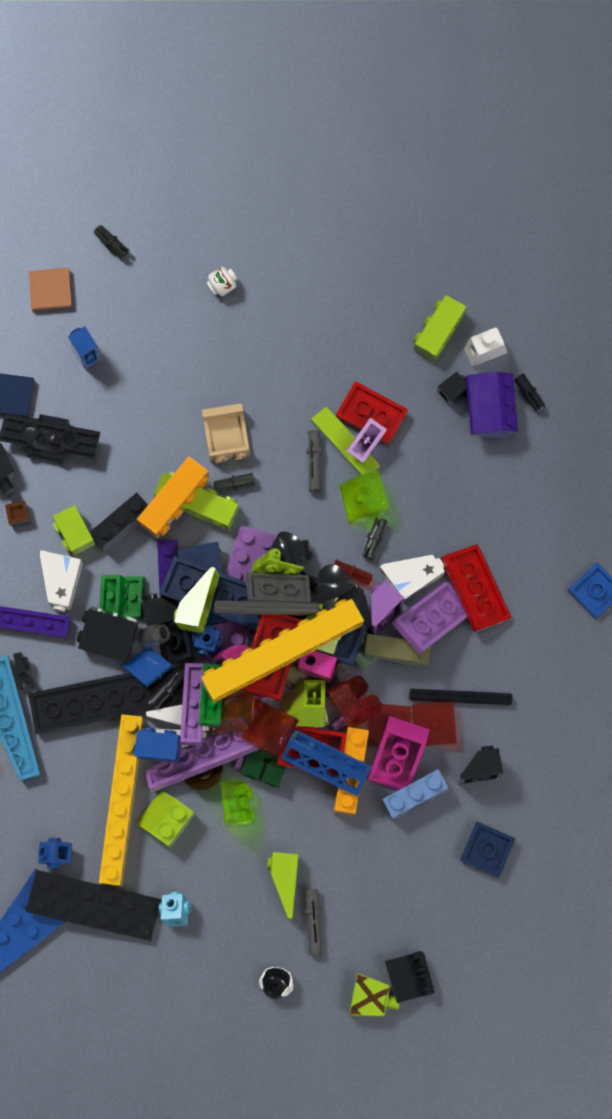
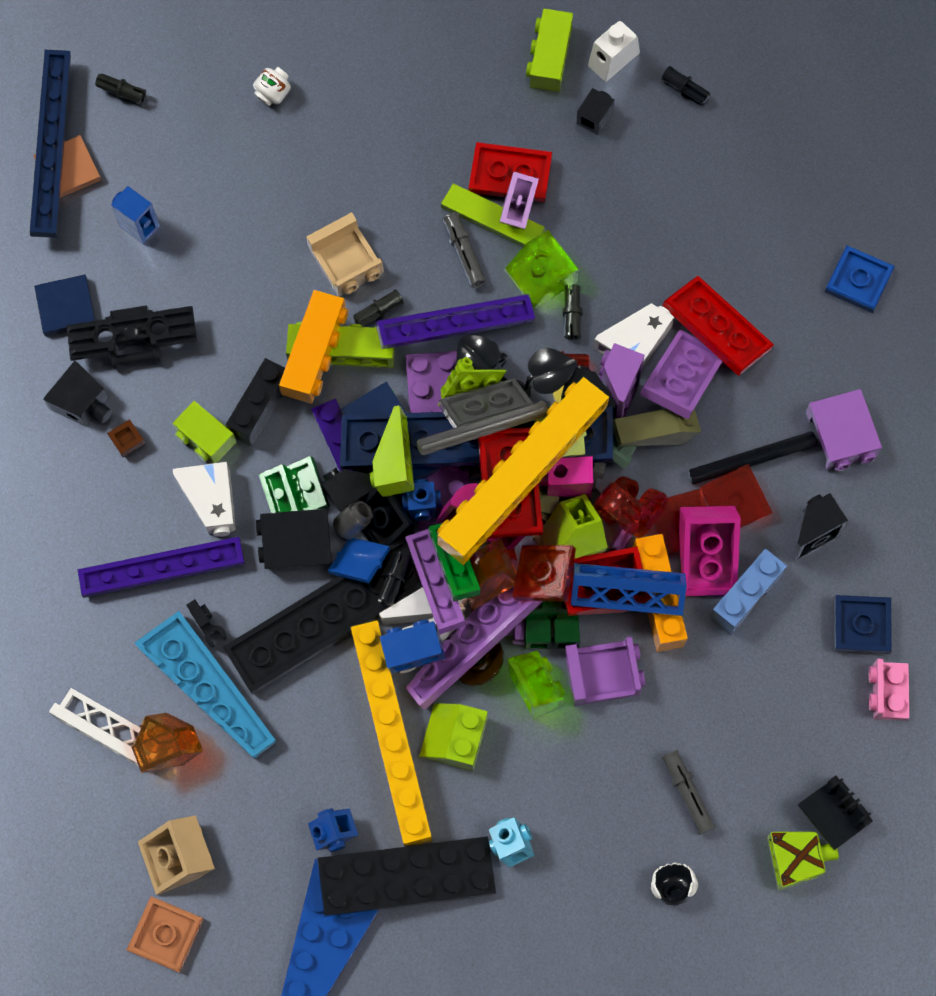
camera: 20 degrees left, 5 degrees down
lime slope [267,852,299,920] -> none
dark purple slope [466,371,518,439] -> none
none -> dark blue plate [30,49,71,238]
none -> dark purple plate [376,294,535,349]
none -> medium lavender panel [565,636,645,706]
none -> medium lavender panel [806,389,882,471]
none -> bright pink bracket [868,659,909,721]

